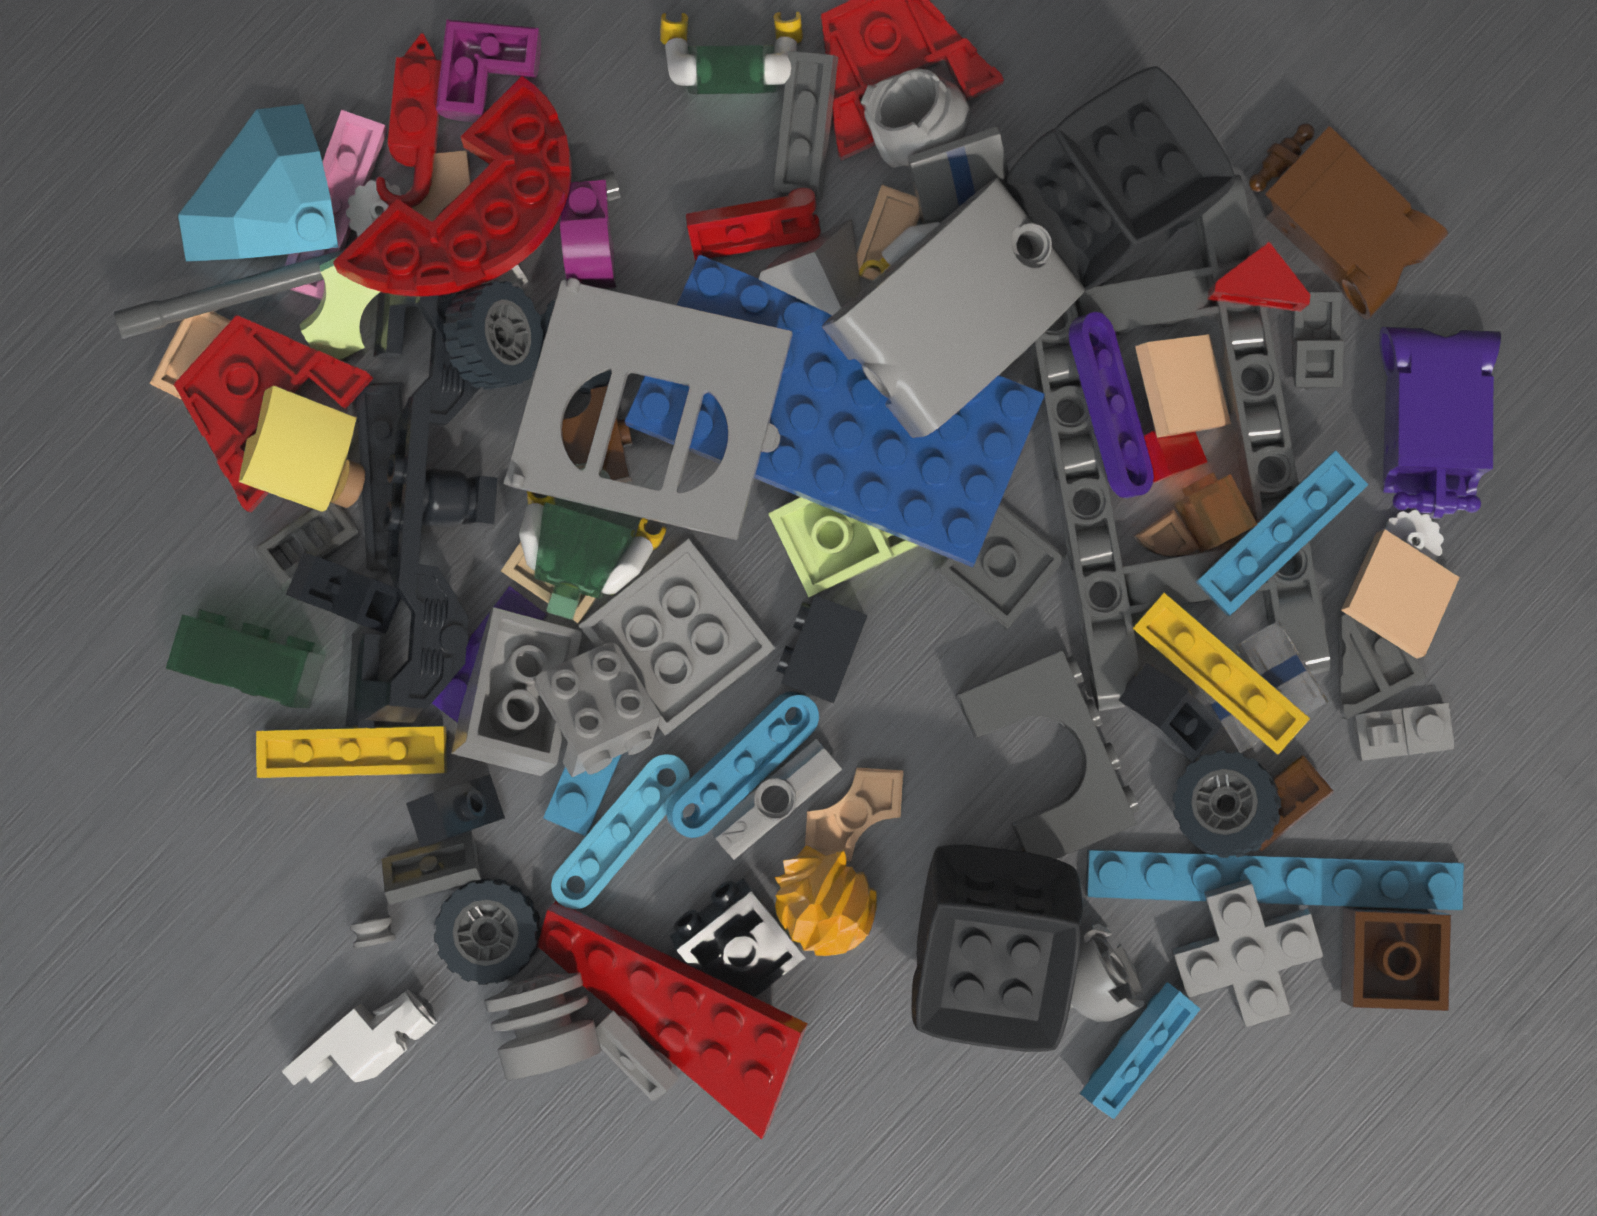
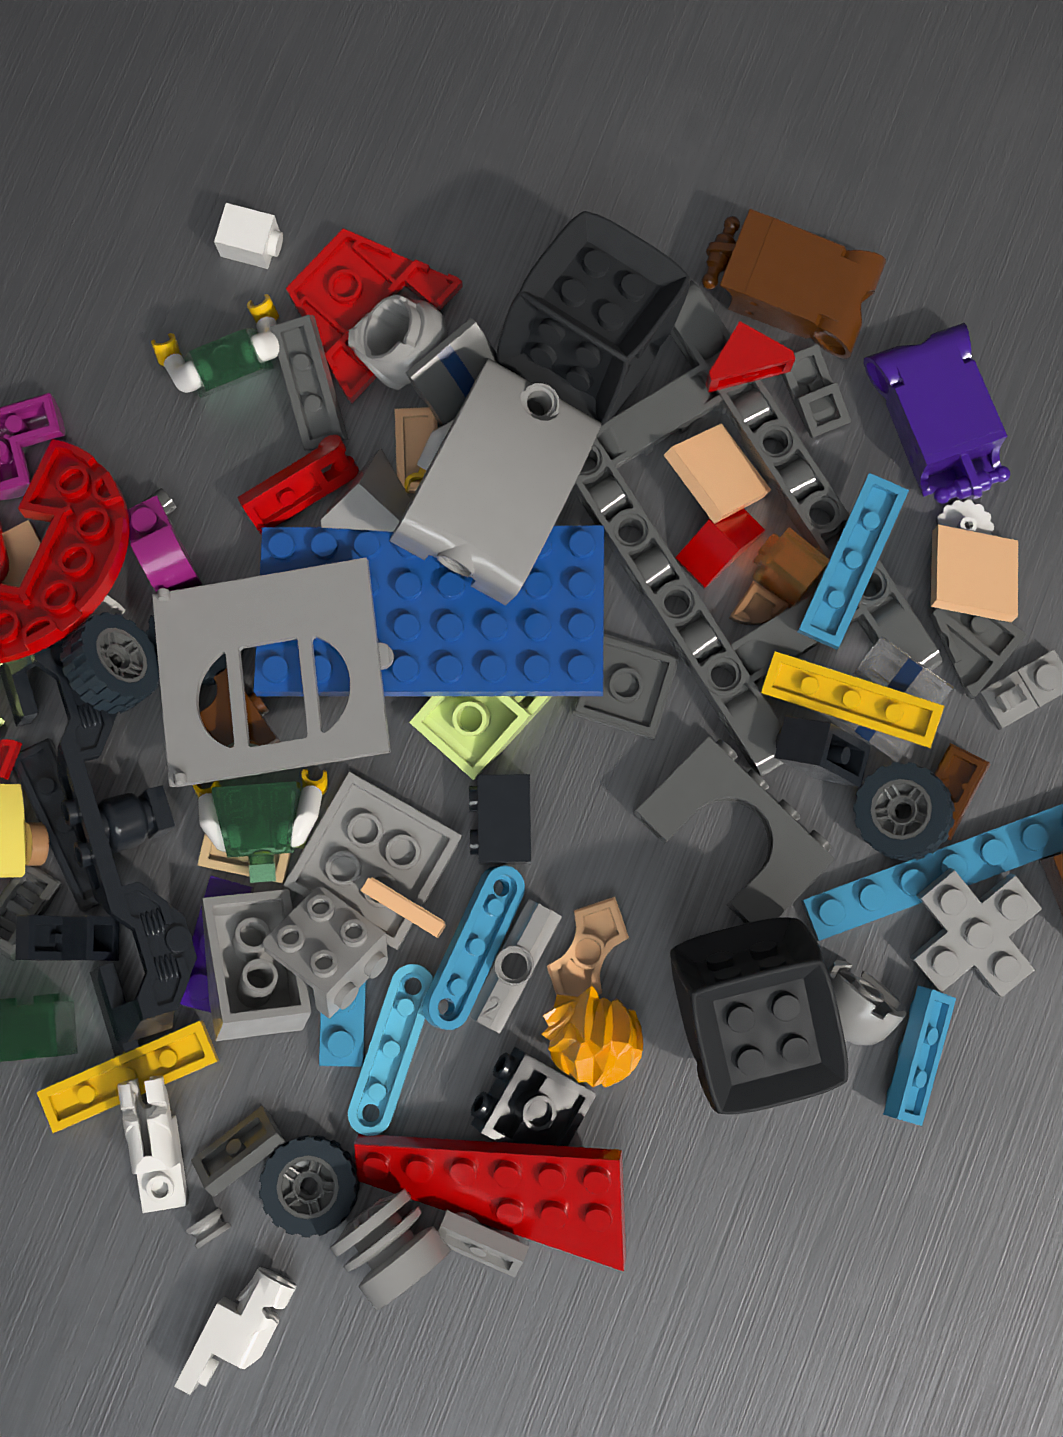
camera: 20 degrees left, 5 degrees down
black brick [406,774,505,848] -> none
dark purple plate [1069,312,1154,499] -> none
none -> white plate [117,1076,189,1213]
none -> light nougat tile [360,877,446,938]

